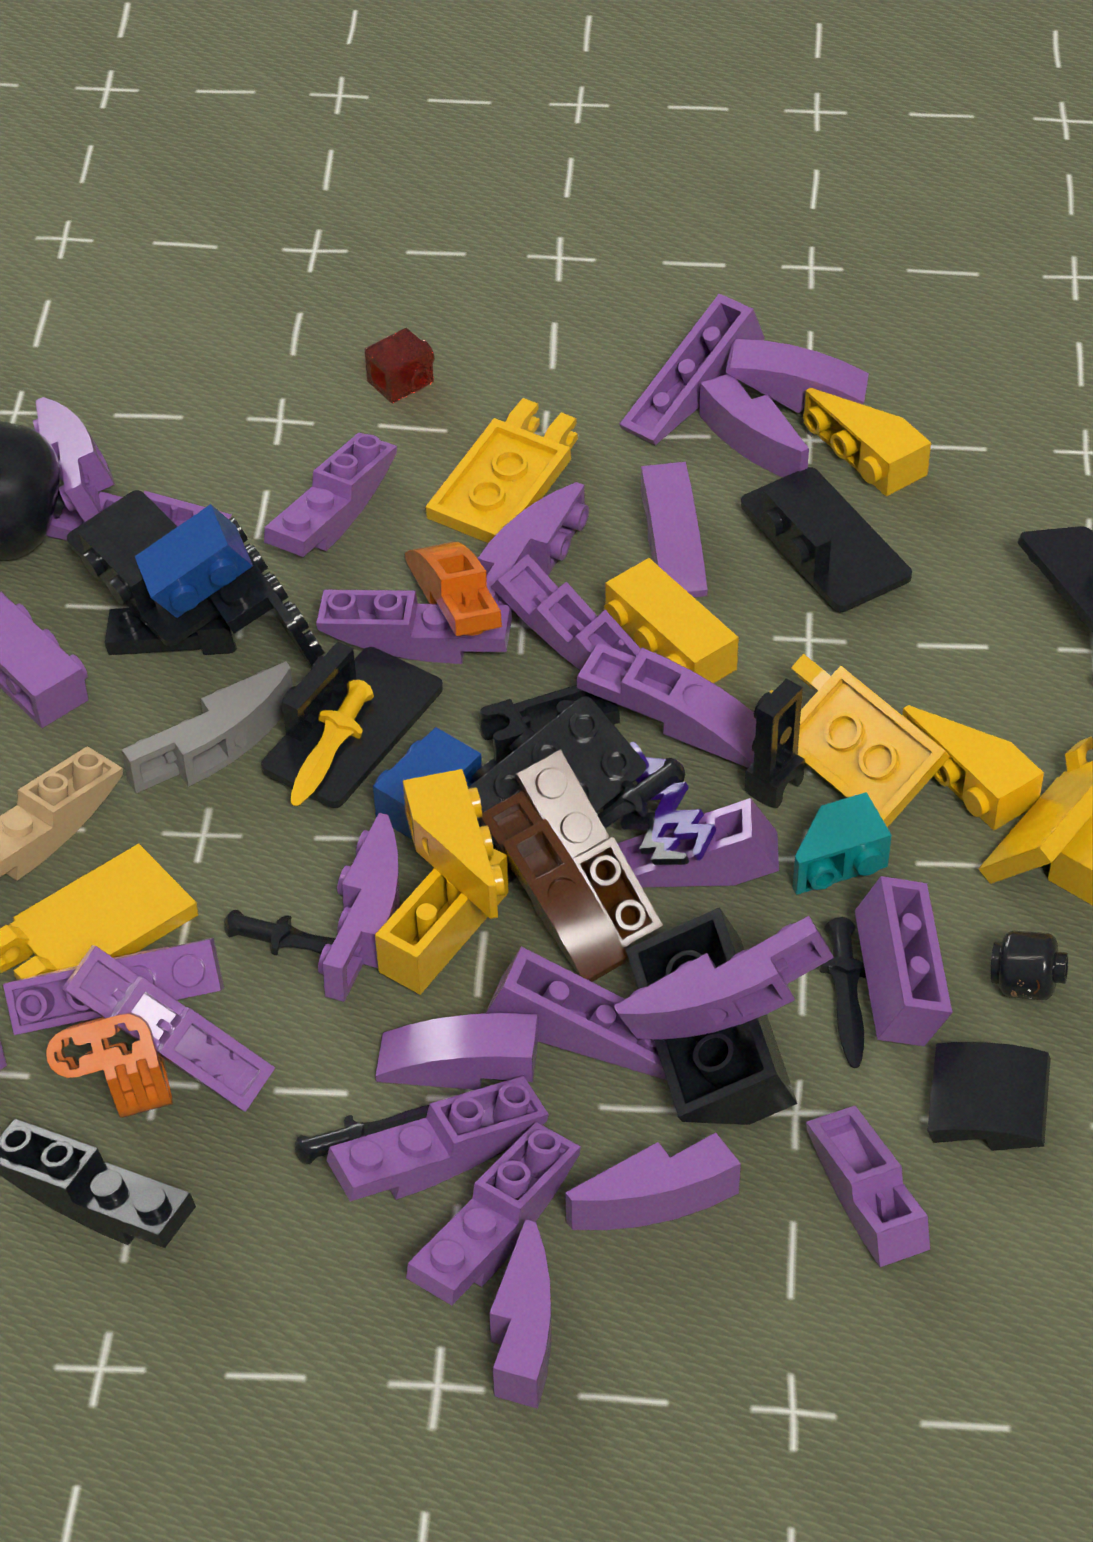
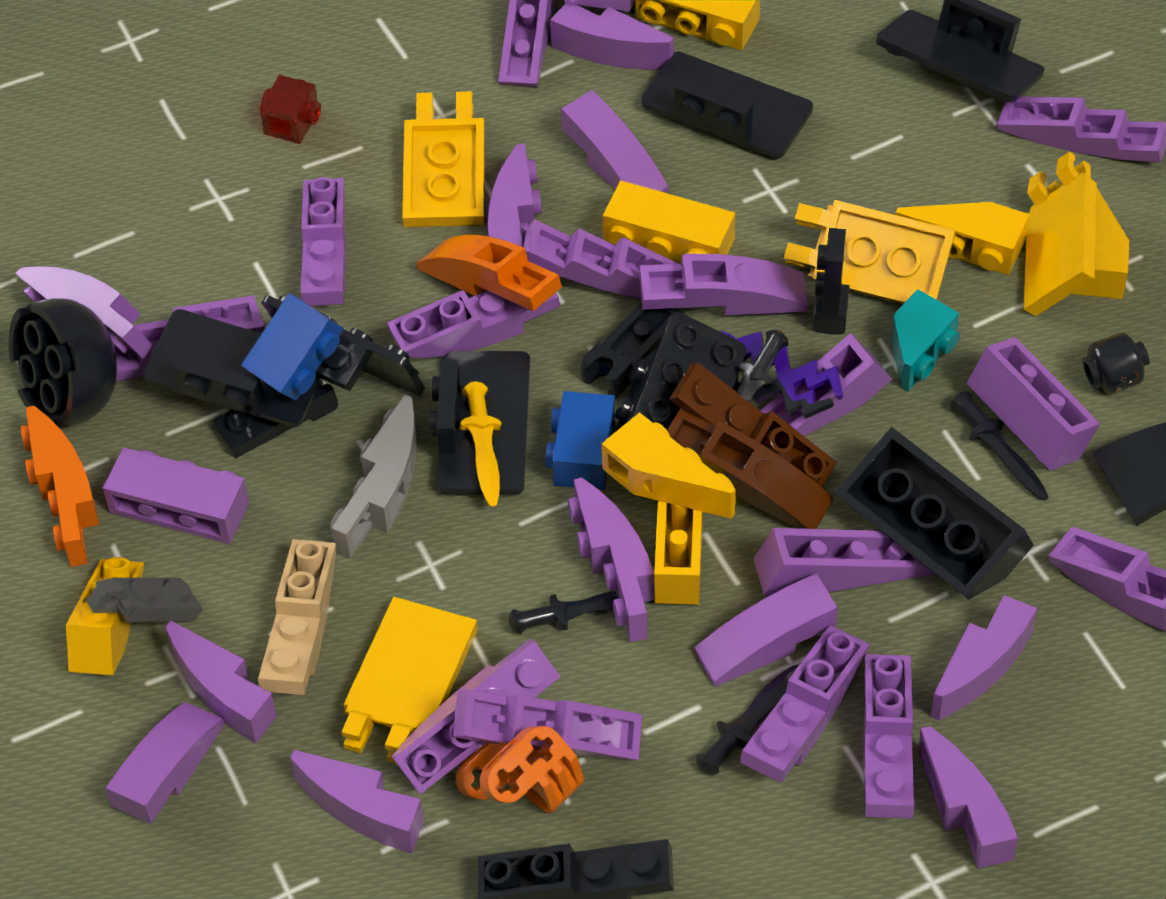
camera: 30 degrees left, 5 degrees up
medium lavender slope [614,916,834,1040] -> none

